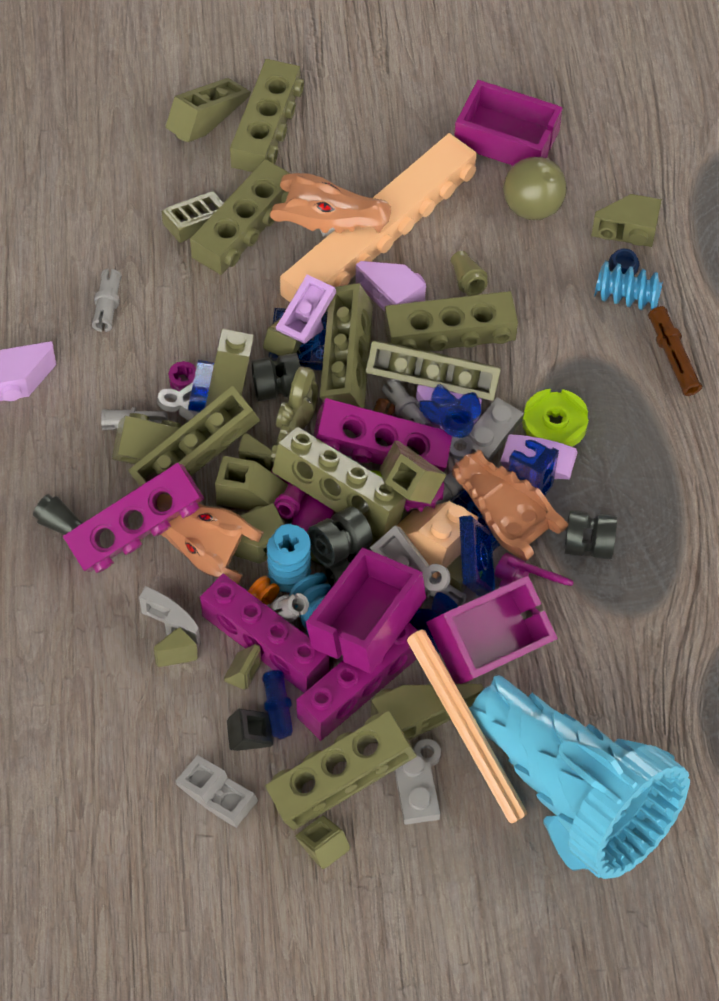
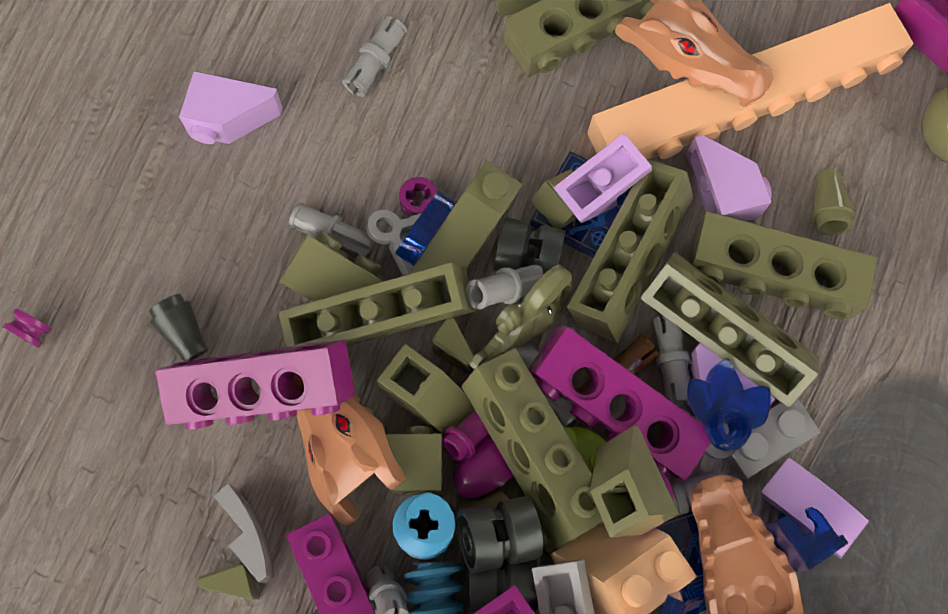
camera: 20 degrees right, 15 degrees up
orange bush [248,575,280,605] -> none
lime plate [522,389,589,447] -> none
none -> light grey axle [466,265,544,309]

